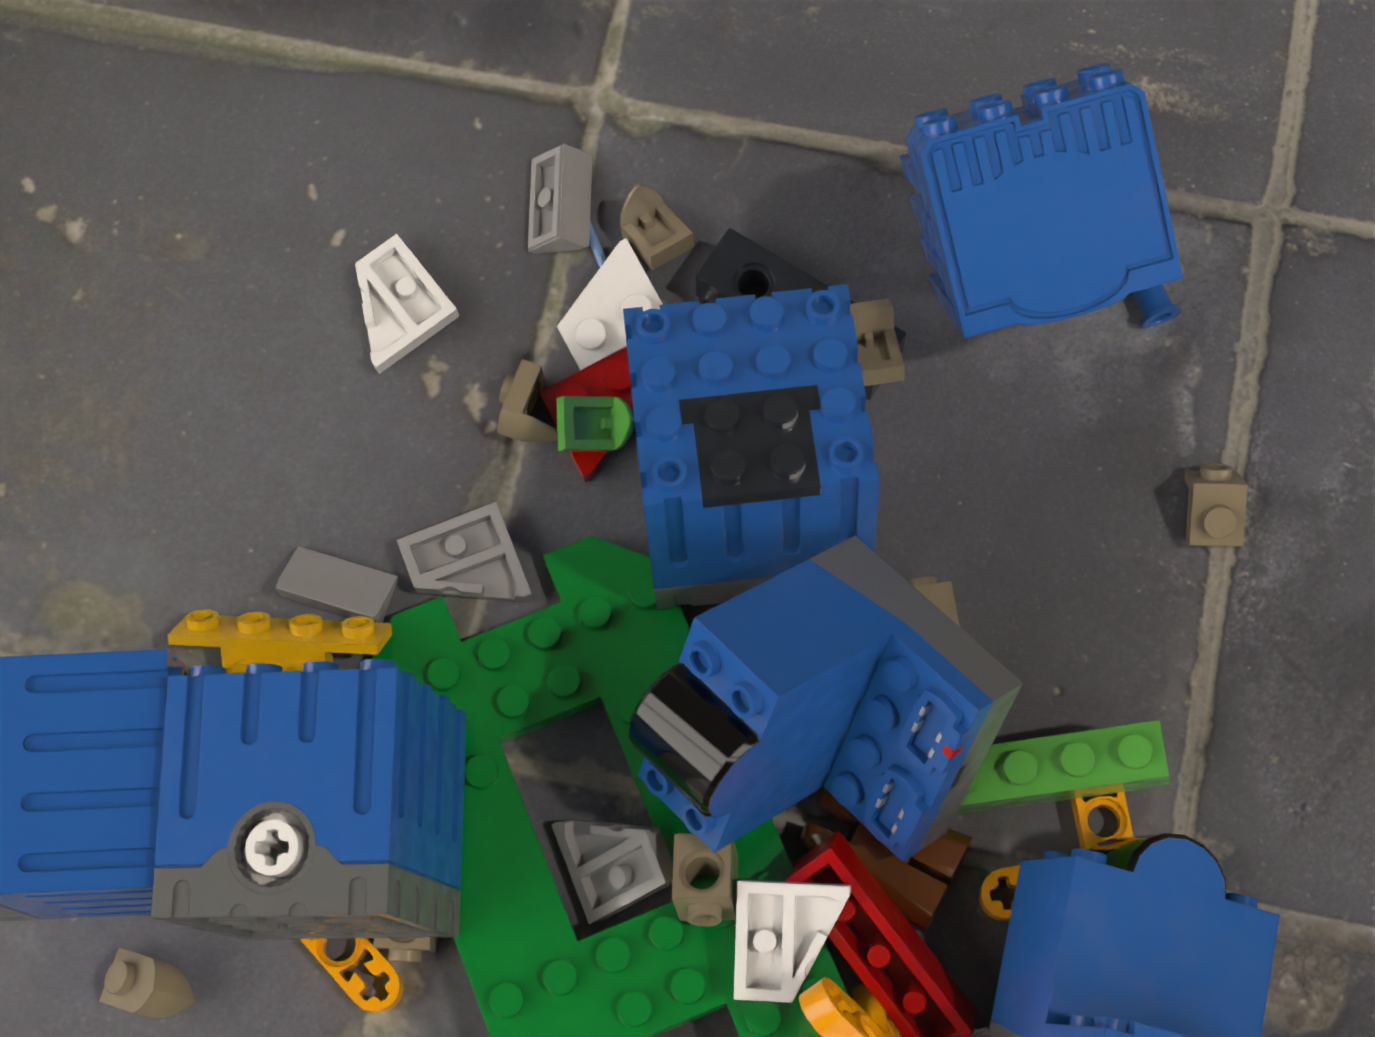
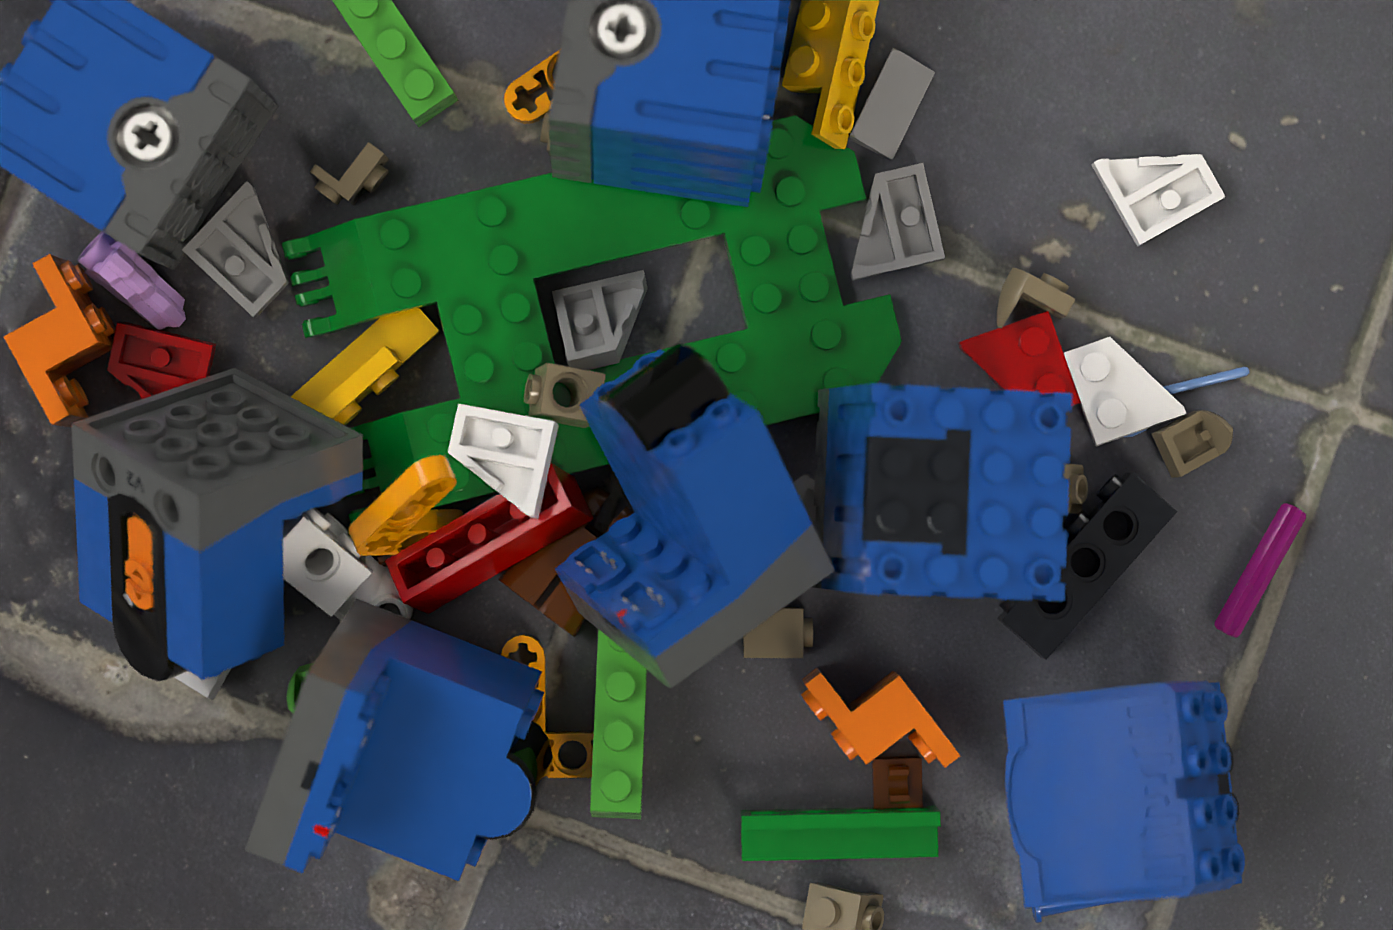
camera: 95 degrees right, 15 degrees up
light grey slope [528,144,592,254] -> none
bright green plate [556,396,635,452] -> none
dark tan bracket [850,298,905,386] -> none
none -> green fence [741,806,941,861]
none -> orange bracket [801,668,961,768]
none -> reddish brown tile [872,757,923,808]
none -> magenta axle [1215,503,1306,638]

